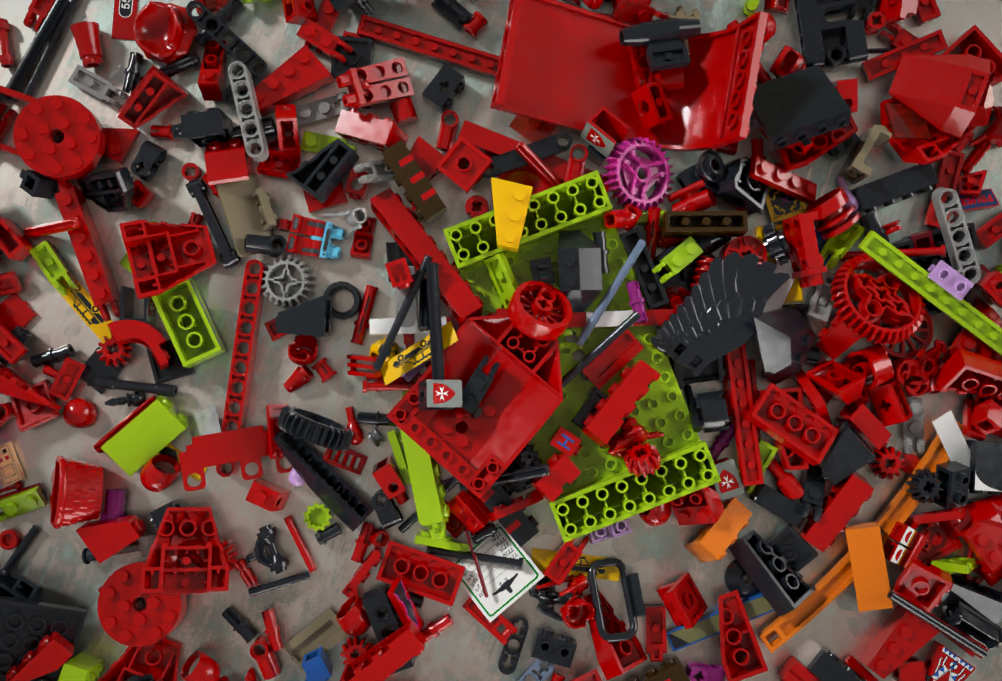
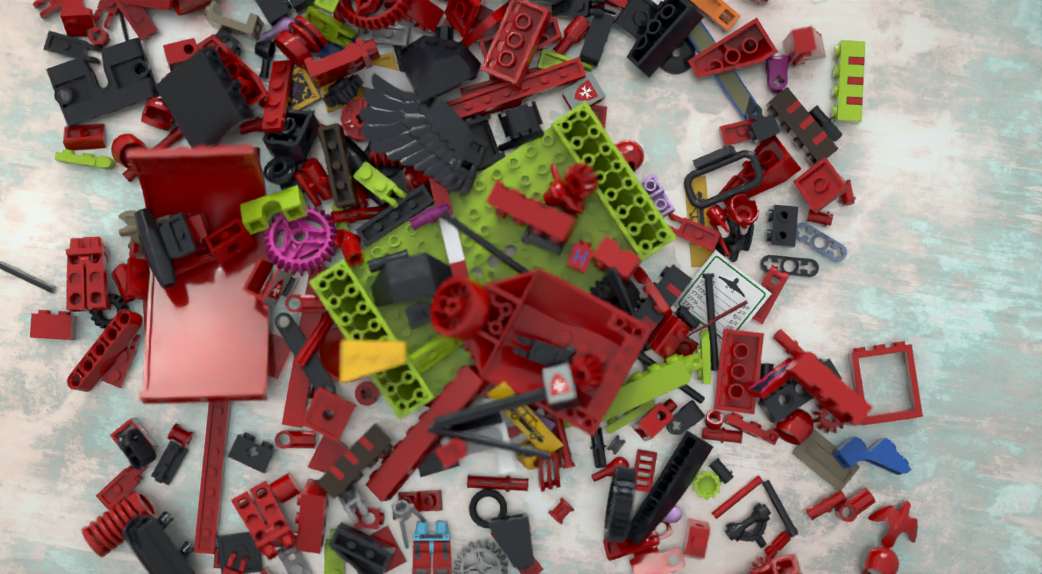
camera: 95 degrees left, 0 degrees up
black axle [222,607,257,644] -> none
red cone [283,366,314,393] -> none
red hair [288,335,319,366] -> none
sand blue piece [575,239,646,347] -> none
red piece [582,329,644,389] -> none
red bracket [657,572,708,630] -> none
red slope [670,487,724,526] -> none
orange wedge [684,497,753,562] -> none
magenta pin [709,422,735,462] -> none
none -> lime arch [240,185,308,235]
none -> black bar [254,40,276,78]
none -> red gear [570,356,604,392]
none -> black brick [746,105,781,145]

